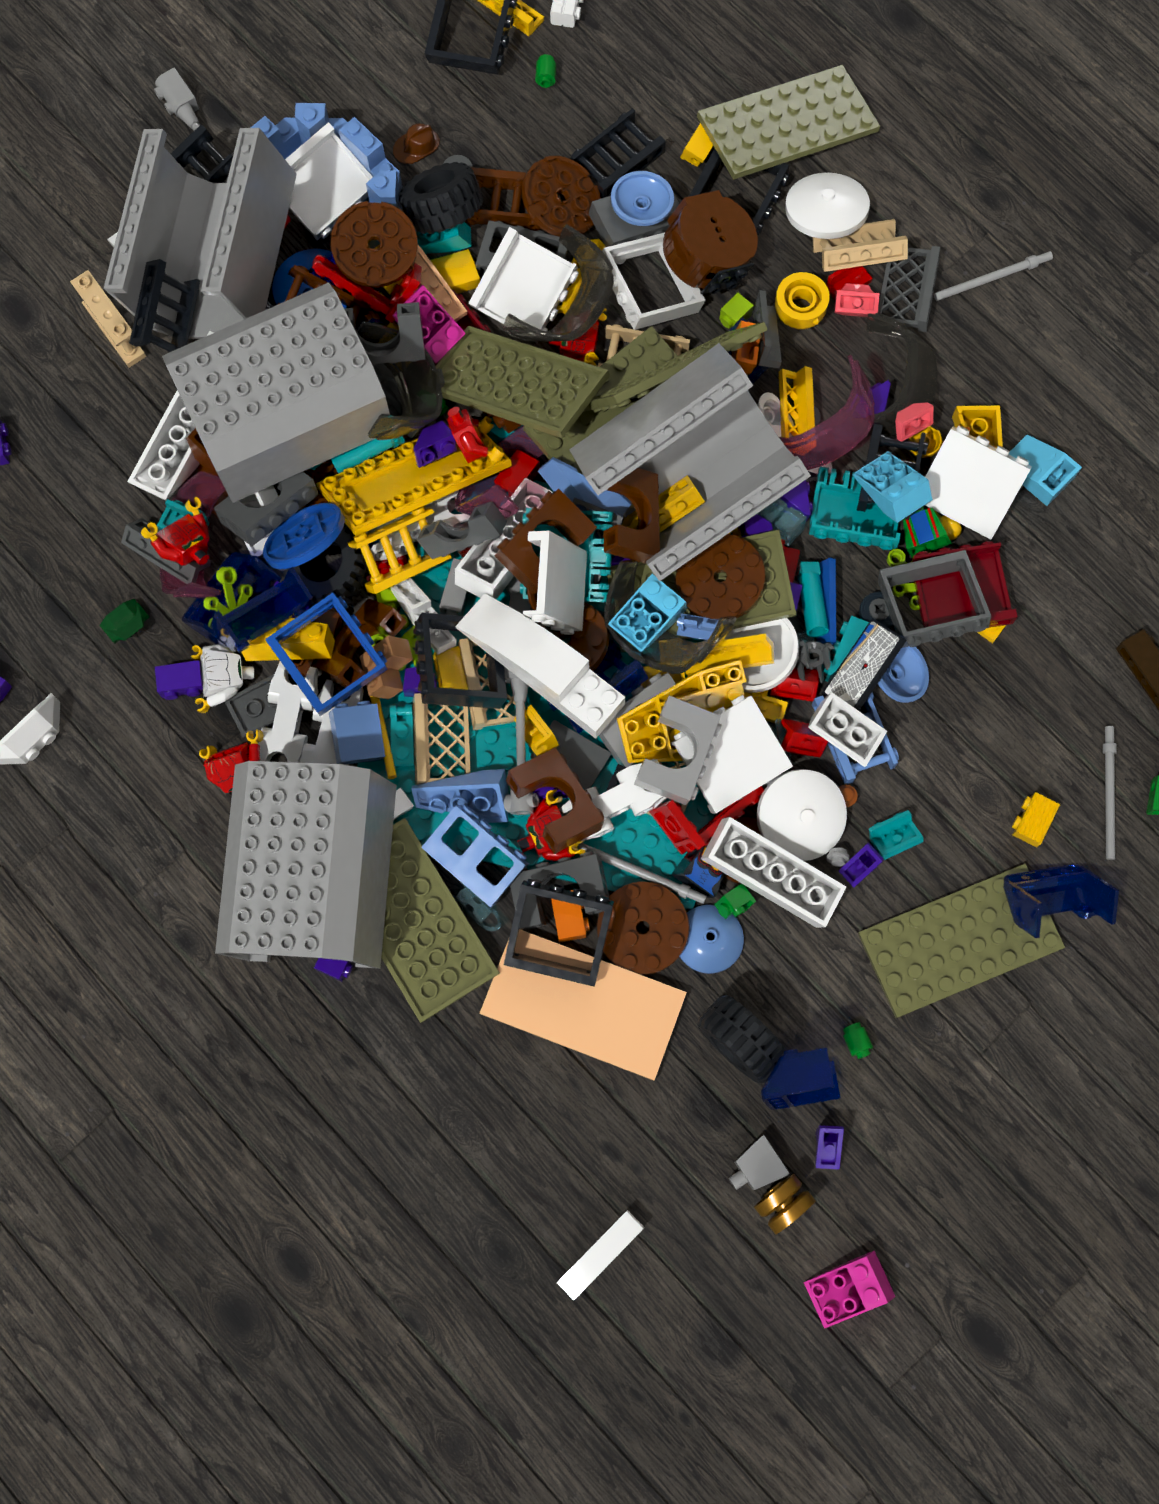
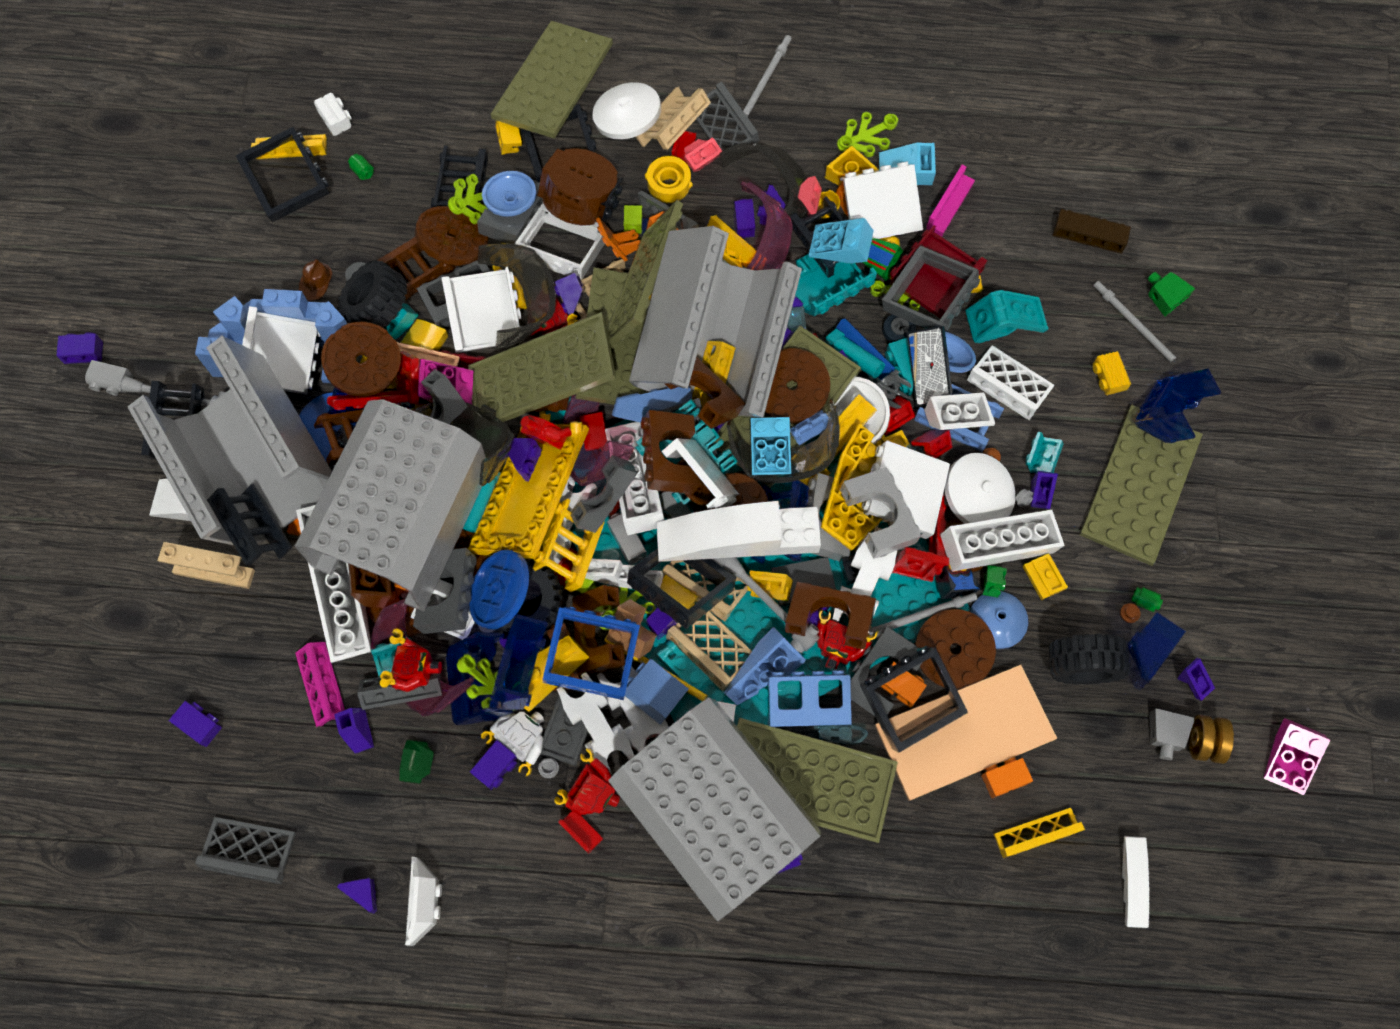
camera: 45 degrees left, 5 degrees down
none -> dark purple brick [56,332,103,364]
none -> dark pink fence [295,642,345,727]
none -> dark purple slope [334,708,374,753]
none -> lime plant [448,174,488,224]
none -> light grey plate [538,758,559,779]
none -> dark purple slope [554,272,585,315]
none -> red panel [558,811,603,854]
none -> orange plate [596,217,640,262]
none -> dark purple slope [733,199,755,238]
none -> lime plant [837,112,898,157]
none -> dark pink fence [926,165,975,236]
none -> teal bracket [965,290,1048,343]
none -> white fence [967,346,1054,421]
none -> orange piece [981,757,1033,799]
none -> yellow fence [994,808,1085,858]
none -> yellow plate [1022,553,1068,600]
none -> dark orange plate [1120,603,1141,623]

